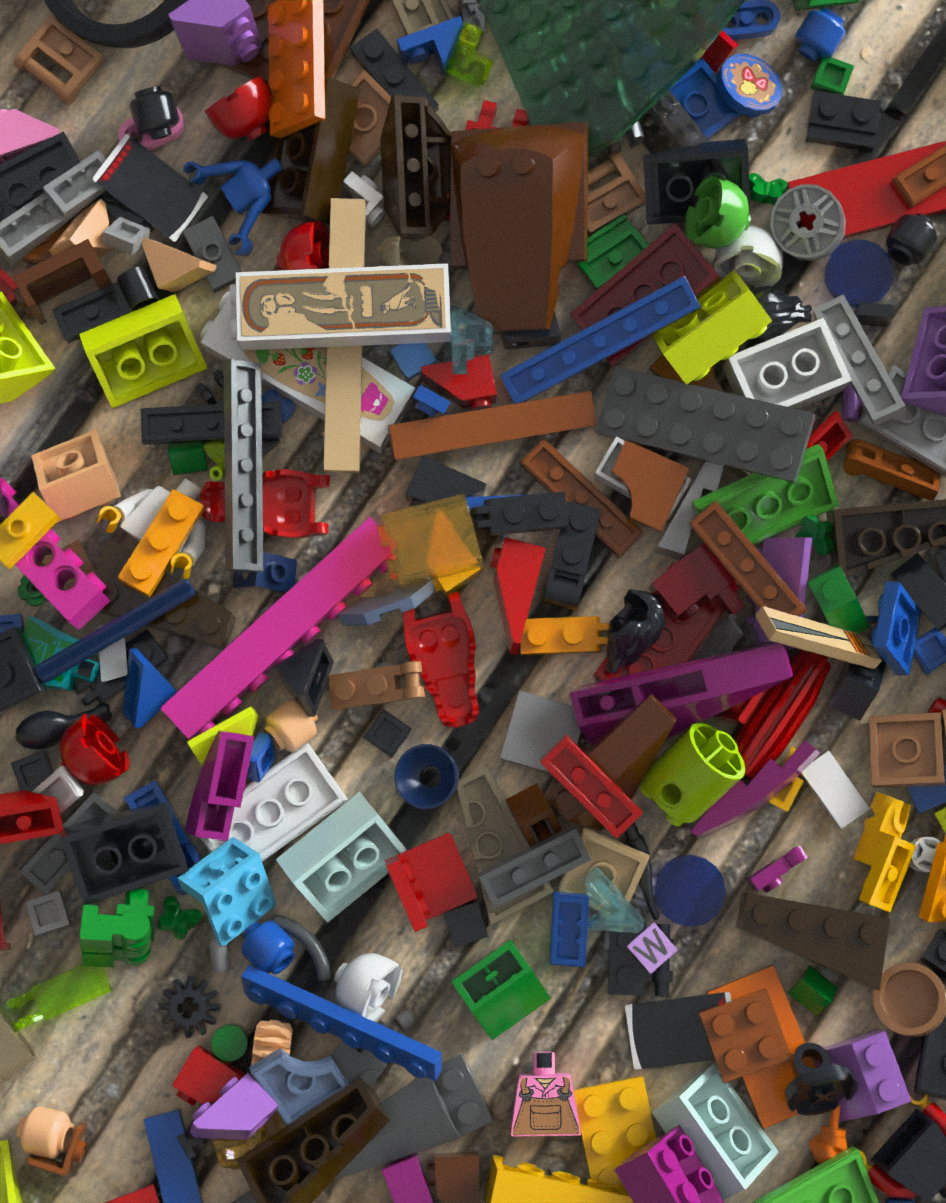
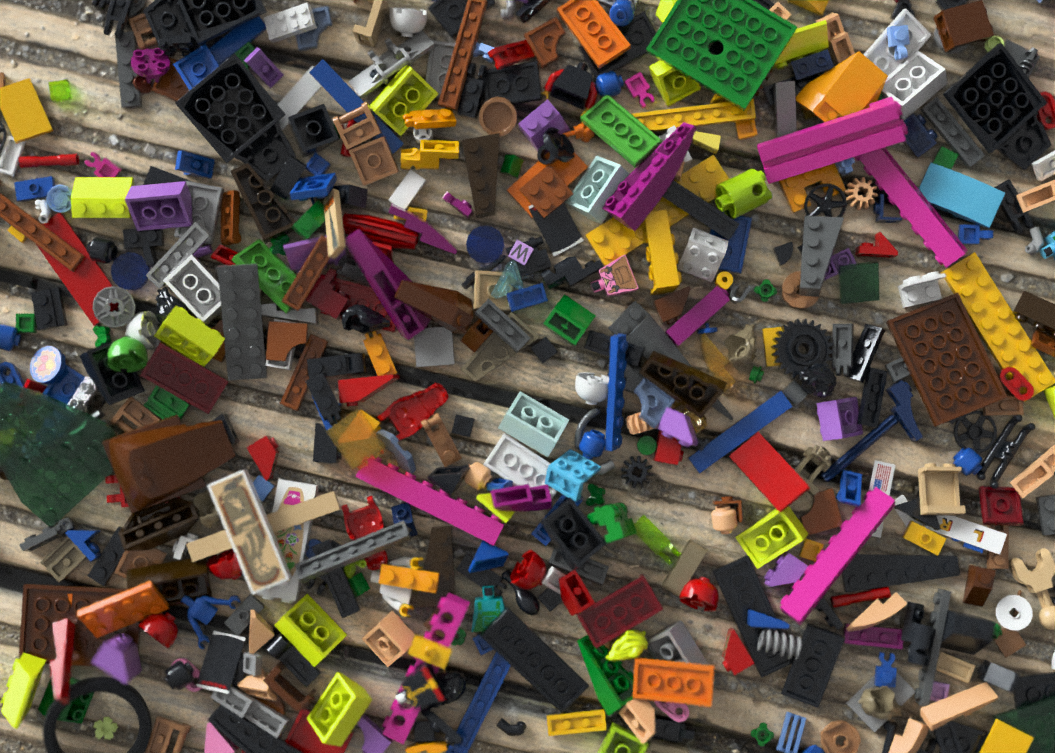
camera: 105 degrees left, 5 degrees up
light grey tile [25,890,72,936] -> none
dark blue axle [35,579,196,682] -> none
white sticker [97,623,128,682] -> none
red bracket [384,833,477,932] -> none
dark orange tile [387,391,597,460] -> none
dark blue piece [394,744,459,809] -> none
blue plate [411,385,451,417] -> none
clear neon green piece [446,22,494,87] -> none
clear light blue slope [450,306,493,374] -> none
blue plate [500,276,701,404] -> none
red plate [540,734,643,839] -> none
lime cylinder [640,722,745,826] -> none
none -> black plate [123,228,164,249]
none -> black plate [540,256,603,290]
none -> black plate [584,330,645,366]

